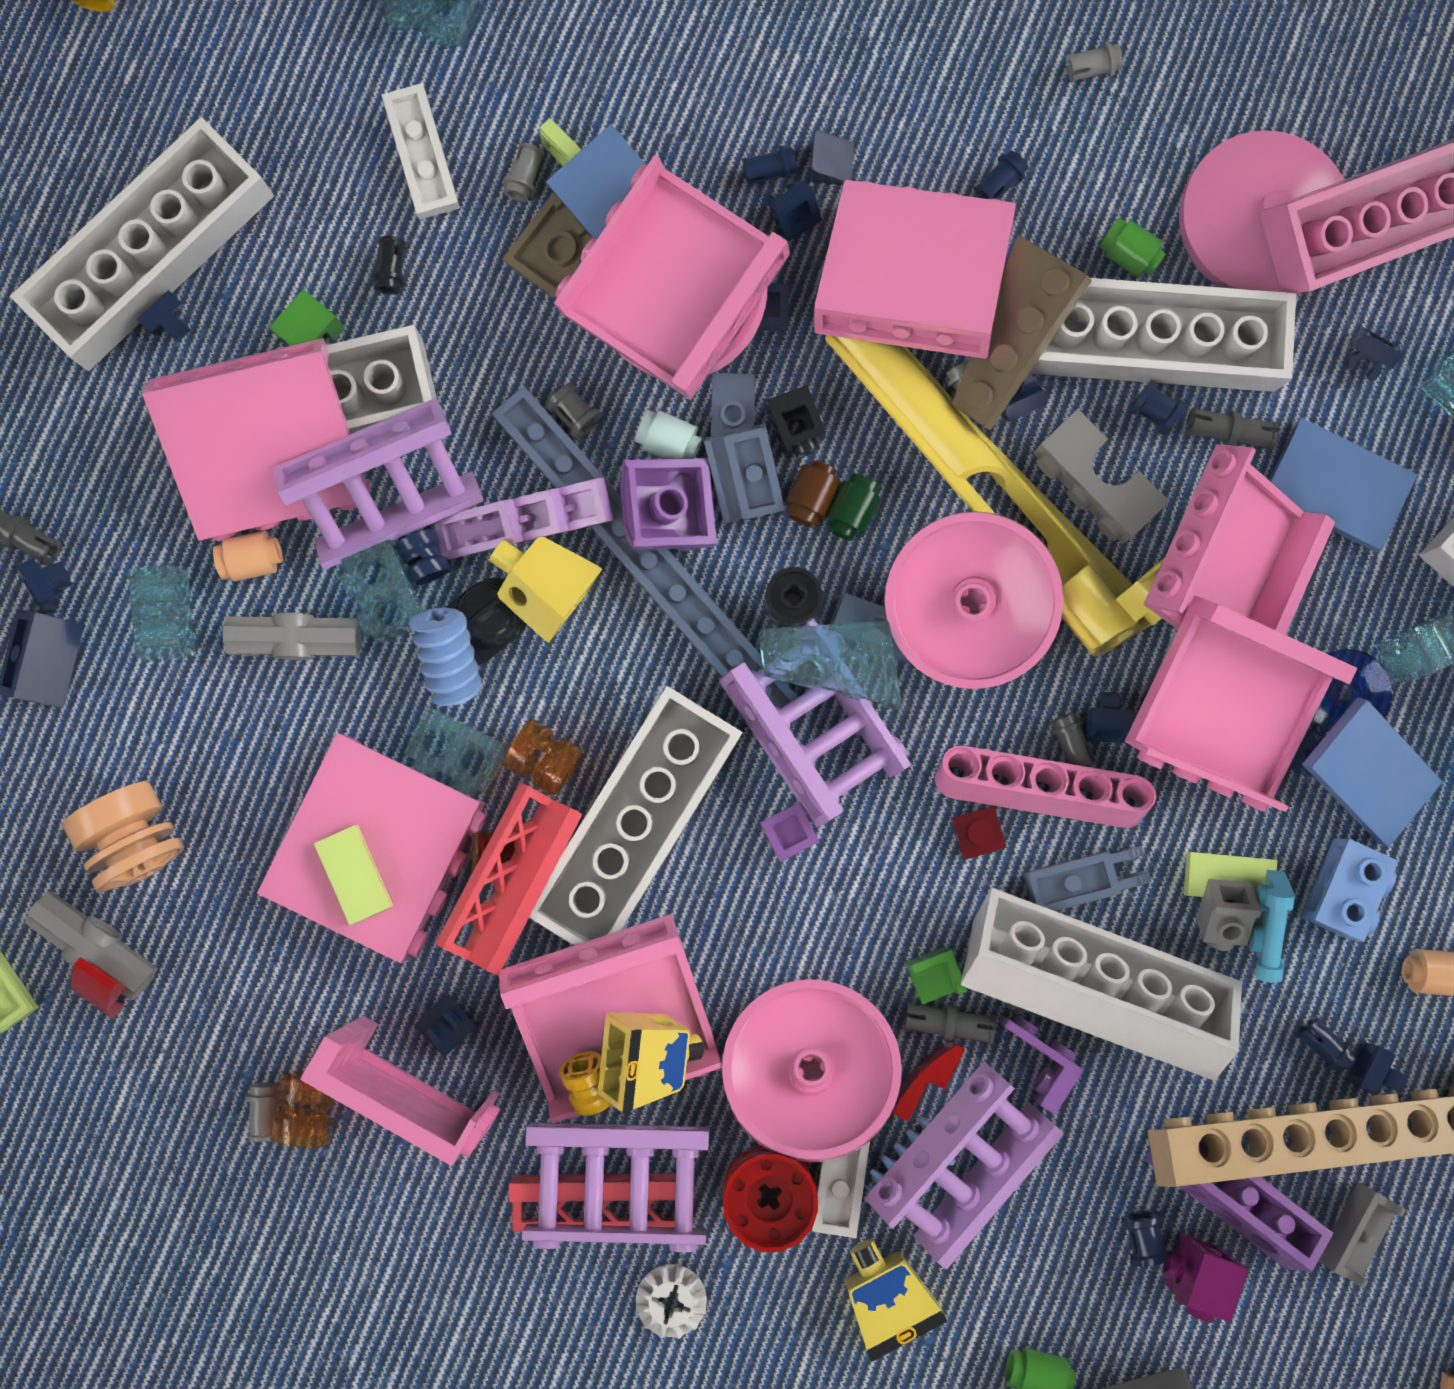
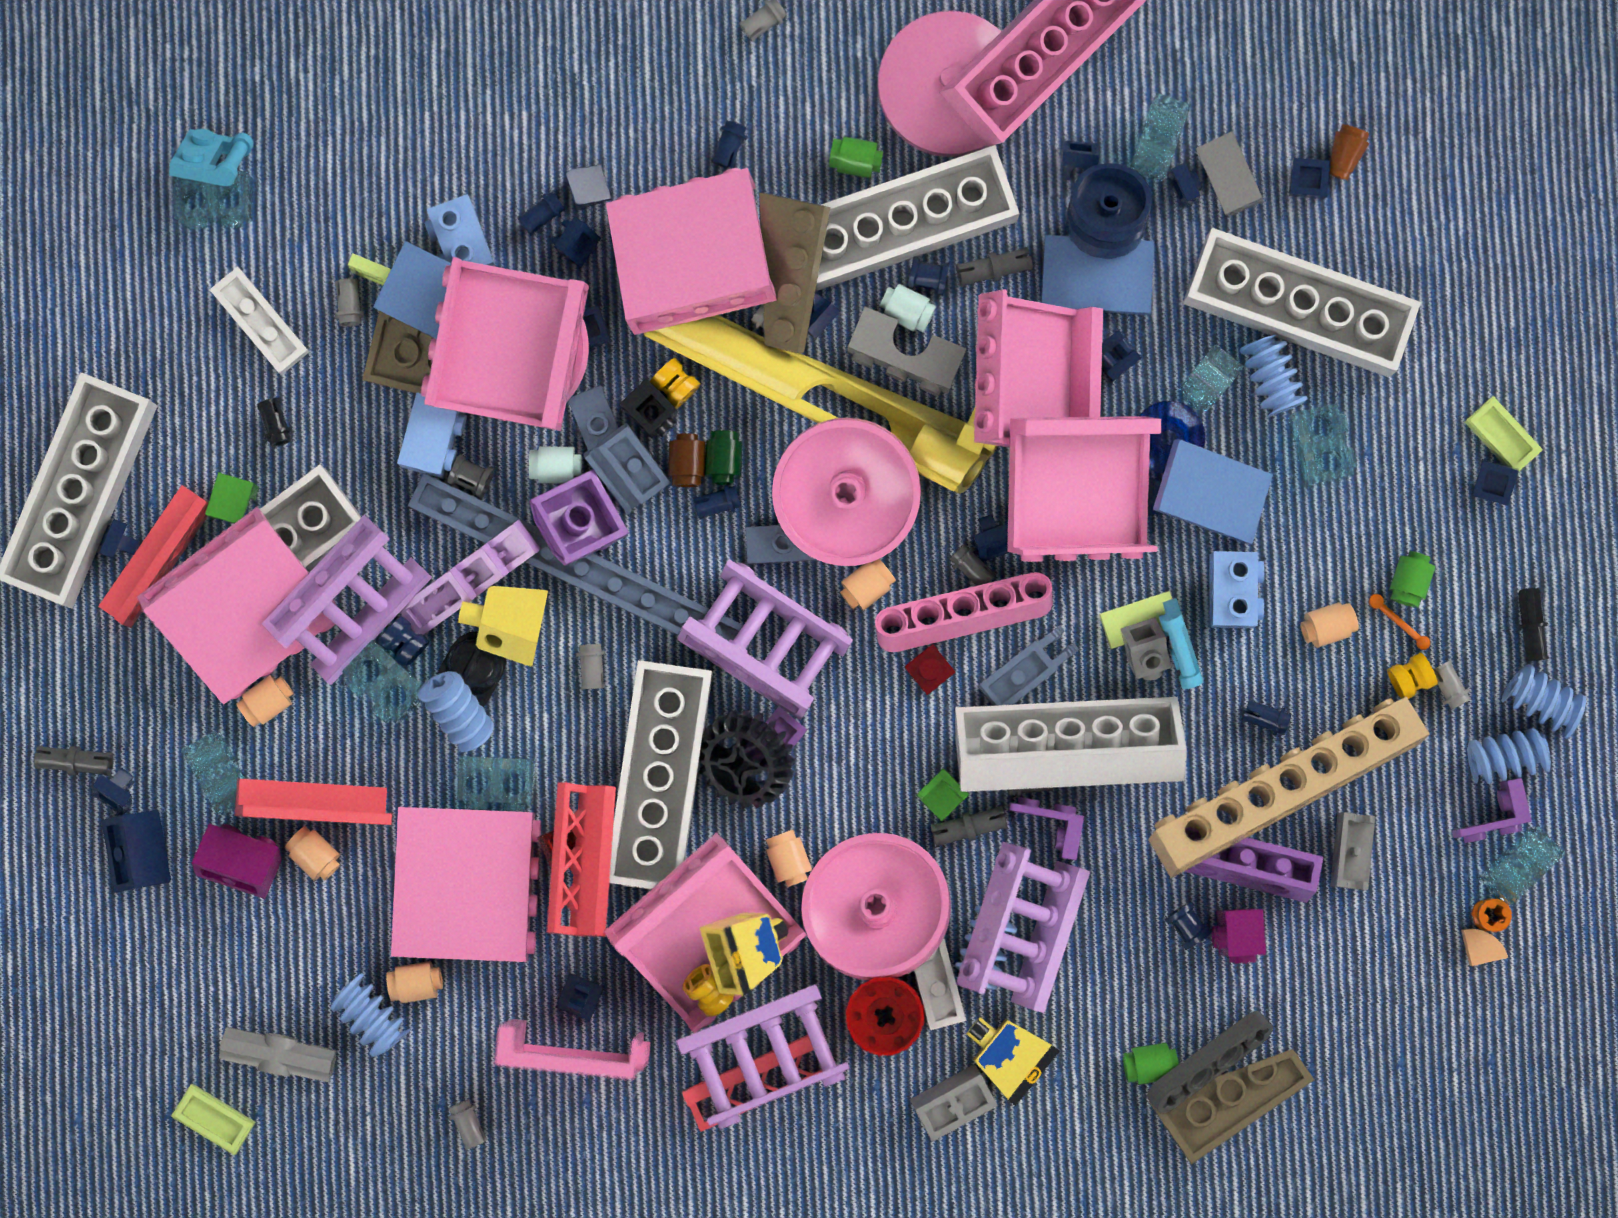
camera: 20 degrees left, 0 degrees up
light nougat wheel [62,781,184,893] -> none
red slope [71,957,126,1019] -> none
light grey piece [223,613,362,660] -> none
clear orange wheel [270,1073,335,1148] -> none
yellowish green tile [314,825,393,926] -> none
clear orange wheel [502,718,584,798] -> none
white gear [636,1264,707,1339] -> none
clear light blue wing [759,621,902,710] -> none
black wheel [763,567,823,631] -> none
red slope [892,1041,965,1121] -> none
dark blue tile [1346,1042,1408,1095] -> none
none -> coral fence [98,485,208,628]
none -> magenta brick [192,823,282,899]
none -> coral fence [235,779,392,825]
none -> light nougat brick [285,826,340,881]
none -> light blue piece [330,973,411,1057]
none -> light nougat brick [386,961,443,1004]
none -> light blue brick [397,393,467,479]
none -> light blue brick [424,194,496,267]
none -> light grey pin [576,644,606,690]
none -> yellow wheel [650,358,701,409]
none -> dark blue pin [693,484,742,520]
none -> black gear [699,709,796,809]
none -> light nougat brick [766,830,812,887]
none -> light nougat brick [840,559,896,611]
none -> light aqua brick [879,284,937,333]
none -> light grey hinge [910,1064,998,1142]
none -> dark blue wheel [1065,163,1152,259]
none -> dark blue tile [1102,330,1141,382]

